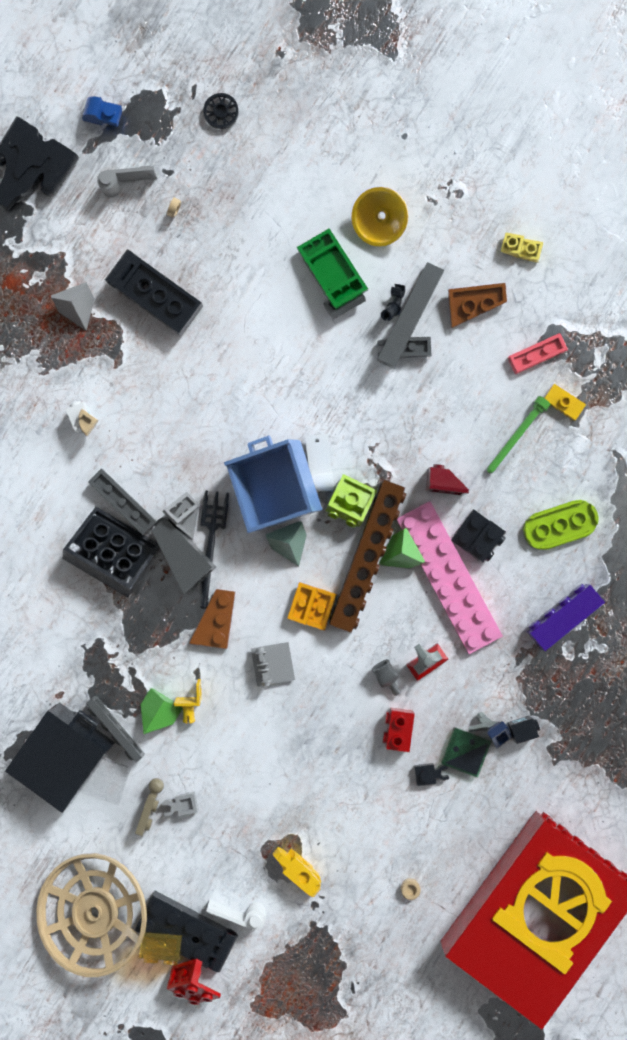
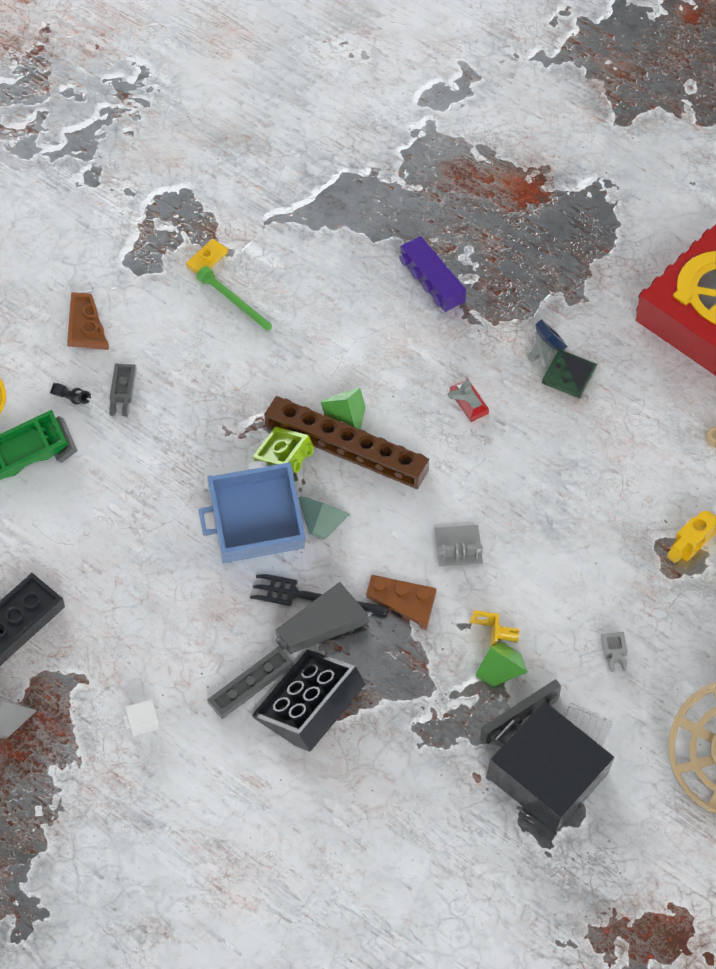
camera: 85 degrees left, 30 degrees down
tan tile [79,409,99,436] -> none
dark tan plate [135,778,164,836] -> none
light grey slope [162,492,200,539] -> none
light orange slope [287,582,337,631] -> none
dark grey piece [372,659,401,696] -> none
dark grey tile [377,262,444,369] -> none
red brick [382,707,415,752] -> none
bright pink plate [397,501,503,654] -> none
black plate [414,763,449,786] -> none
dark red slope [425,464,469,496] -> none
black plate [451,509,506,563] -> none
light yellow slope [501,233,543,263] -> none
coral tile [507,333,568,375] -> none
black brick [507,716,540,744] -> none
lime tile [523,500,599,550] -> none

